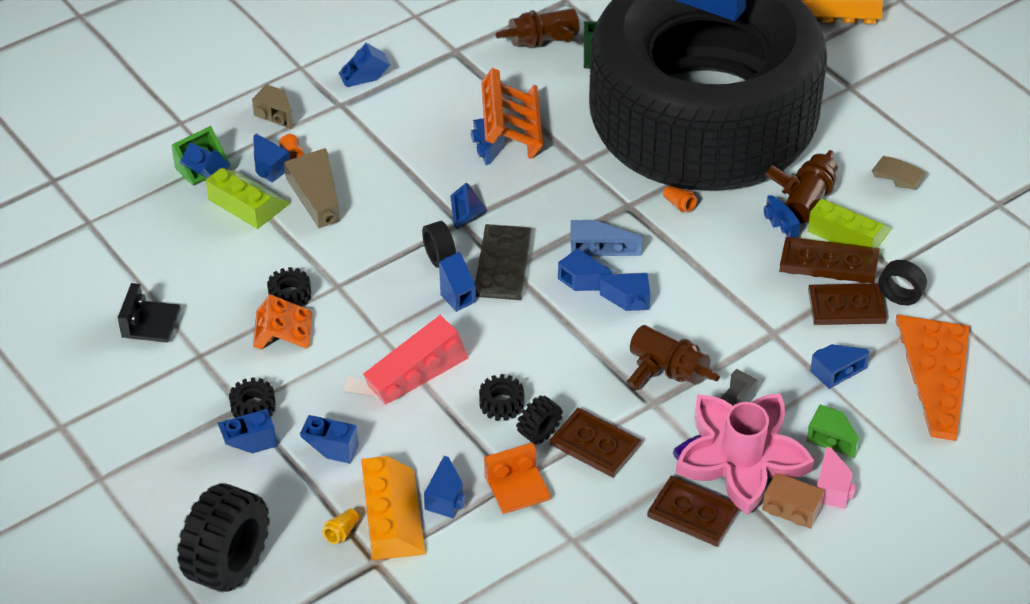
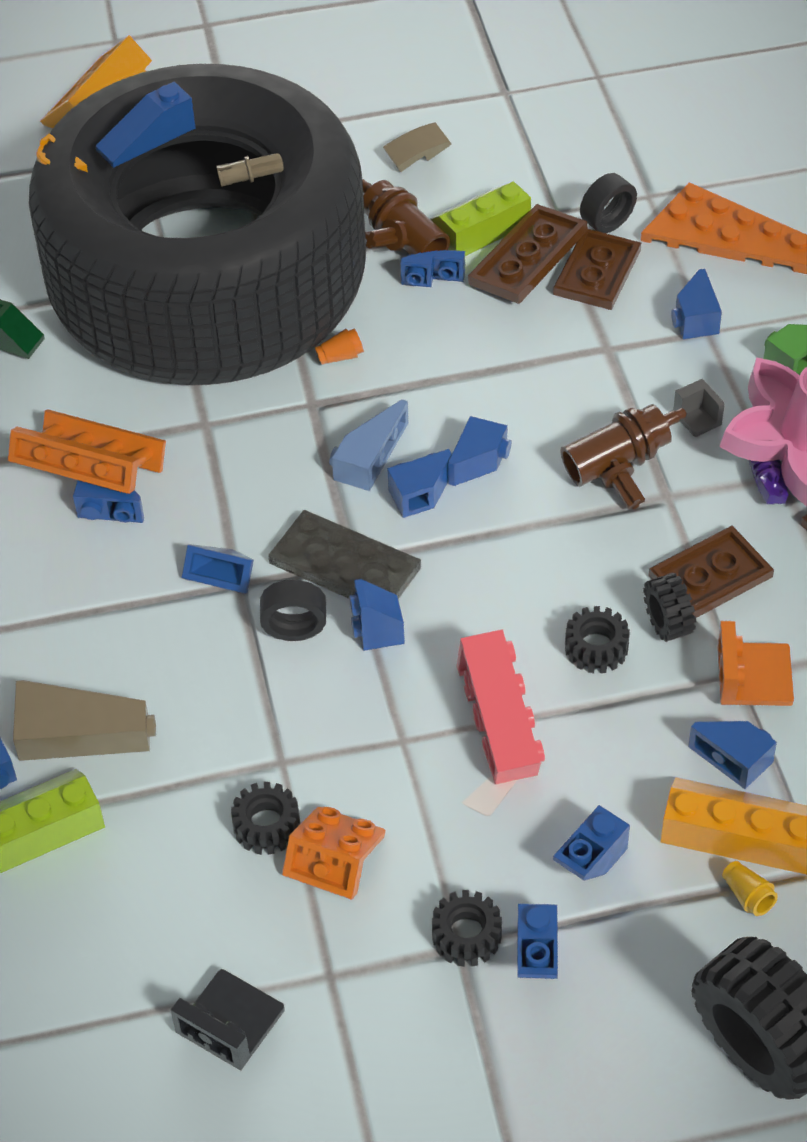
camera: 65 degrees left, 5 degrees up
none -> dark tan axle [216,153,284,187]

